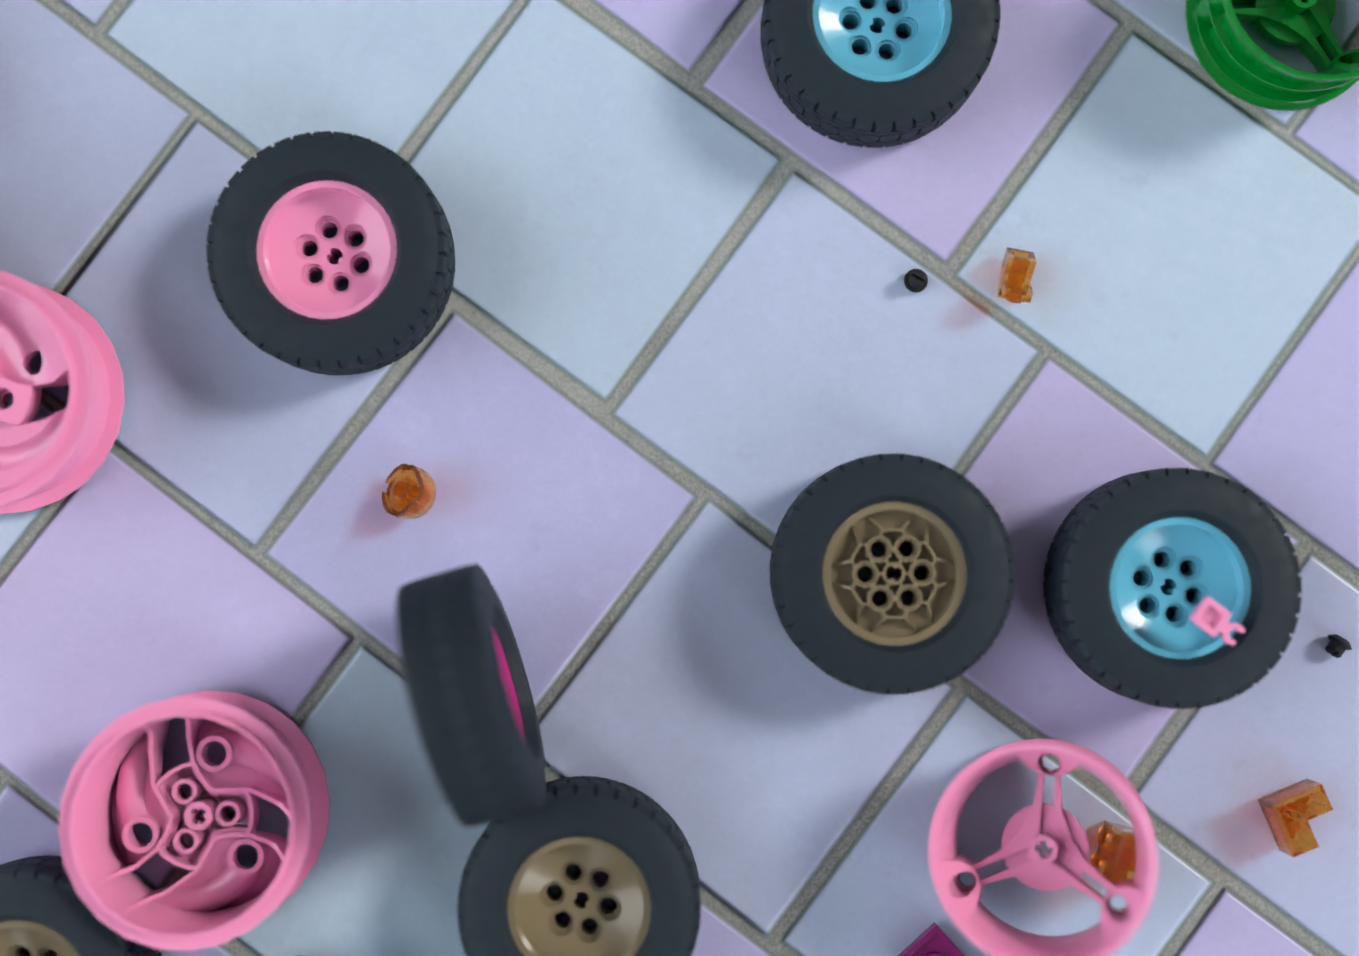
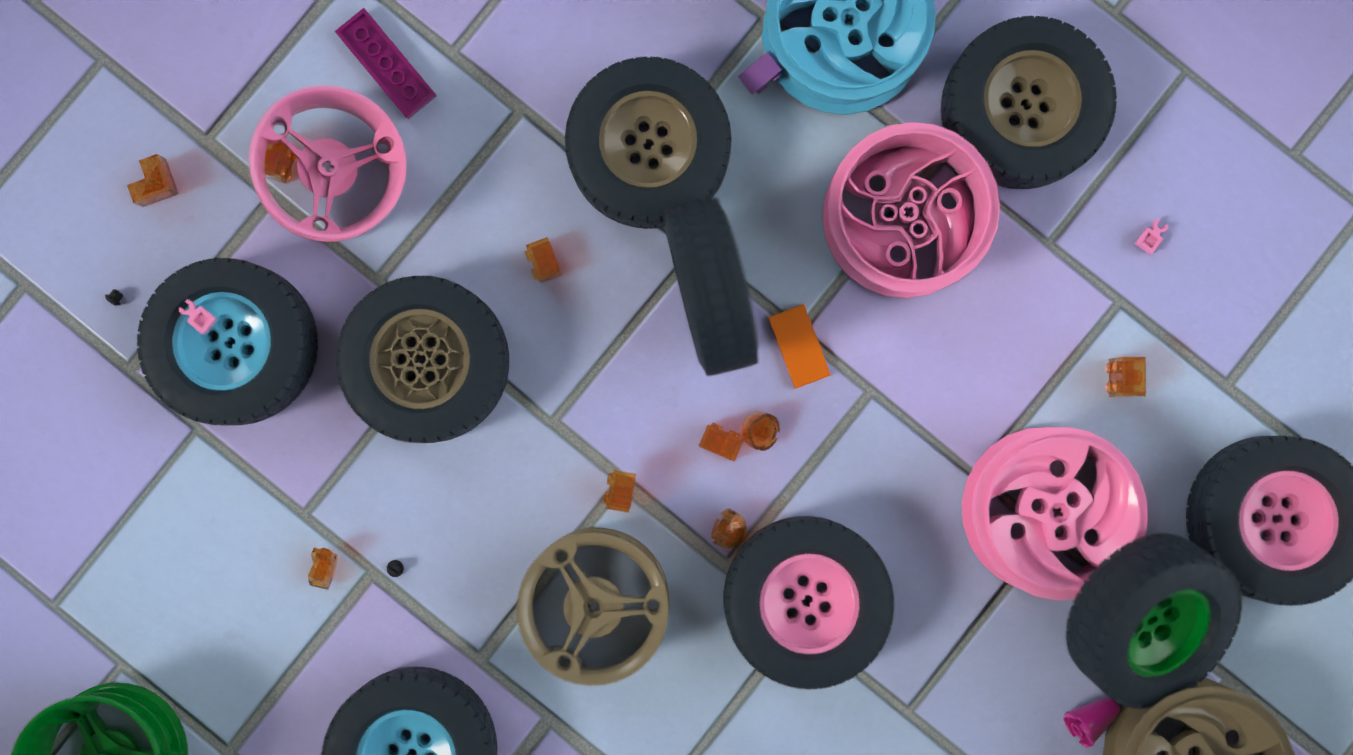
camera: 170 degrees left, 0 degrees up
none -> dark tan wheel [517,528,669,686]
none -> clear orange brick [524,237,562,283]
none -> clear orange brick [603,469,637,513]
none -> clear orange brick [698,423,744,462]
none -> clear orange cylinder [711,508,747,548]
none -> orange tile [768,304,831,389]

